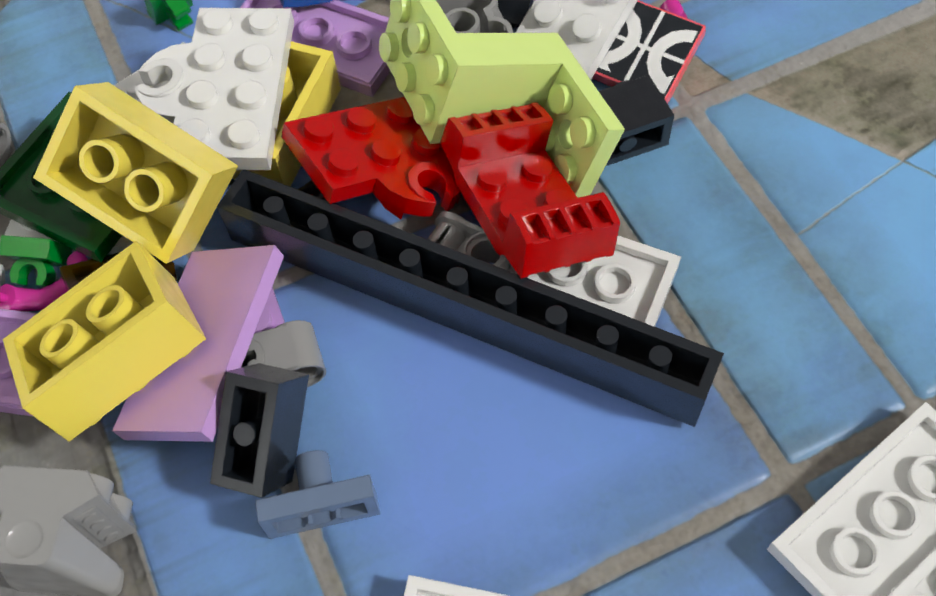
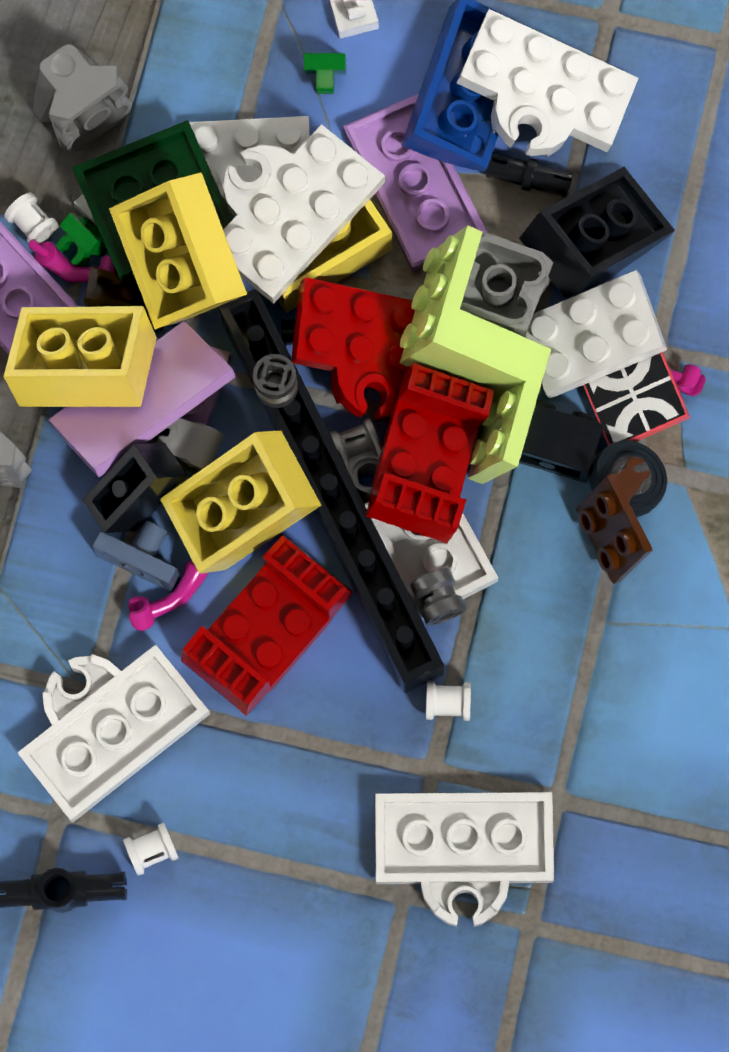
camera: 40 degrees right, 15 degrees up
none -> dark pink piece [128,557,208,631]
none -> light yellow brick [160,430,321,574]
none -> red plate [181,535,354,716]
none -> flat silver wheel [253,354,298,408]
none -> flat silver wheel [410,568,466,626]
none -> white bush [426,681,471,721]
none -> reddish brown plate [576,440,667,584]

